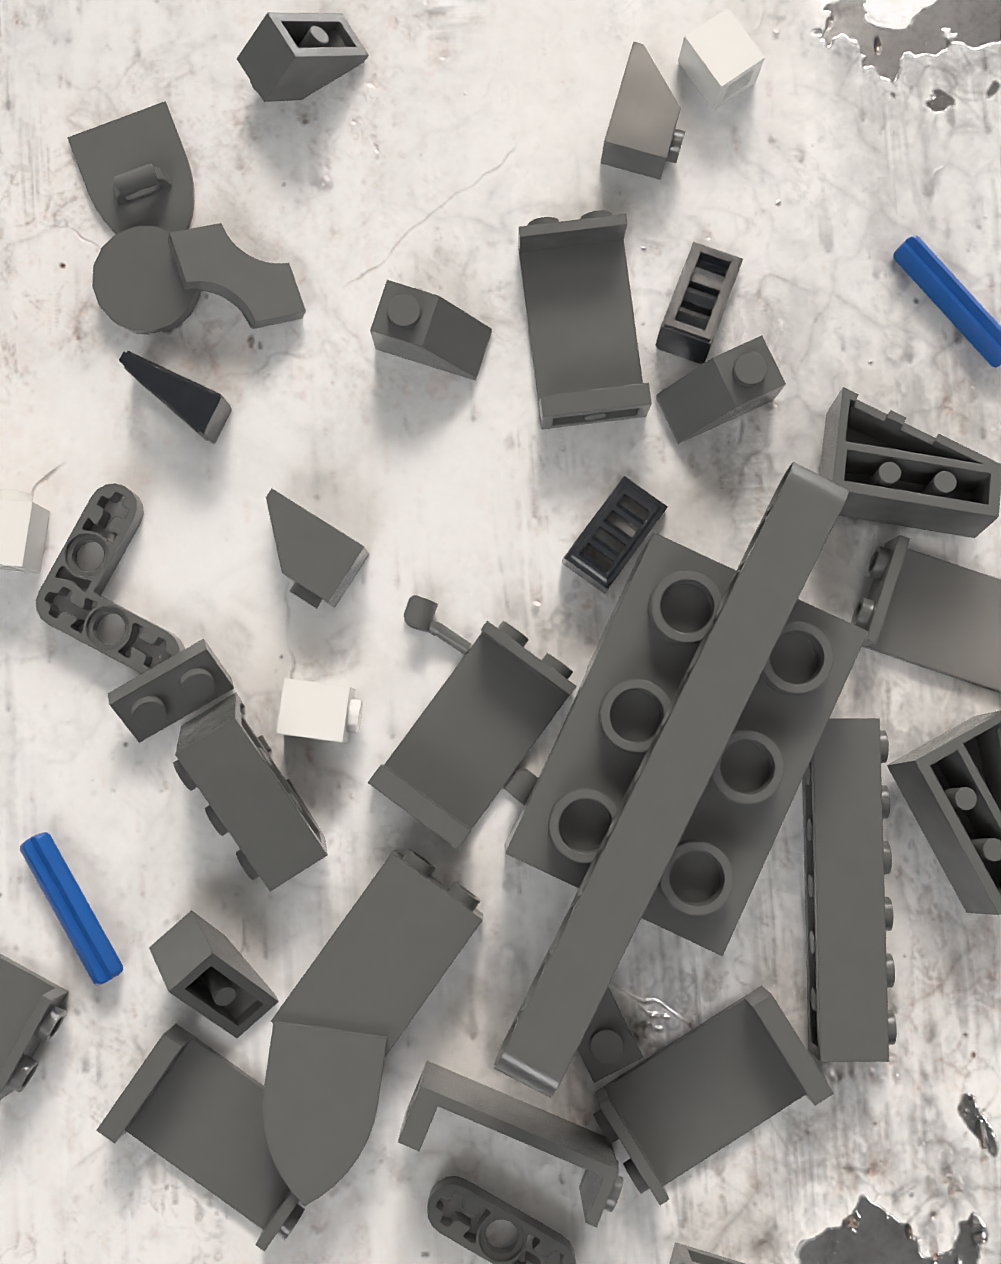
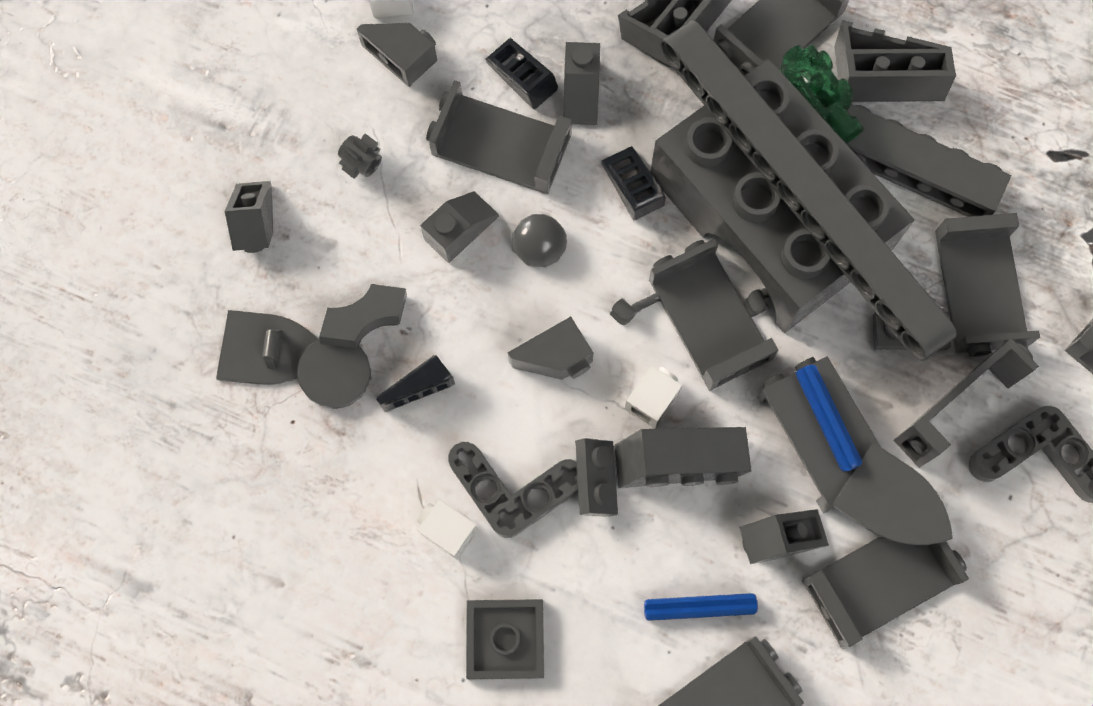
camera: 60 degrees left, 10 degrees down
none -> dark grey gear [338,133,382,179]
none -> dark grey hair [512,214,567,268]
none -> clear green brick [780,44,864,144]
none -> blue axle [796,365,862,472]

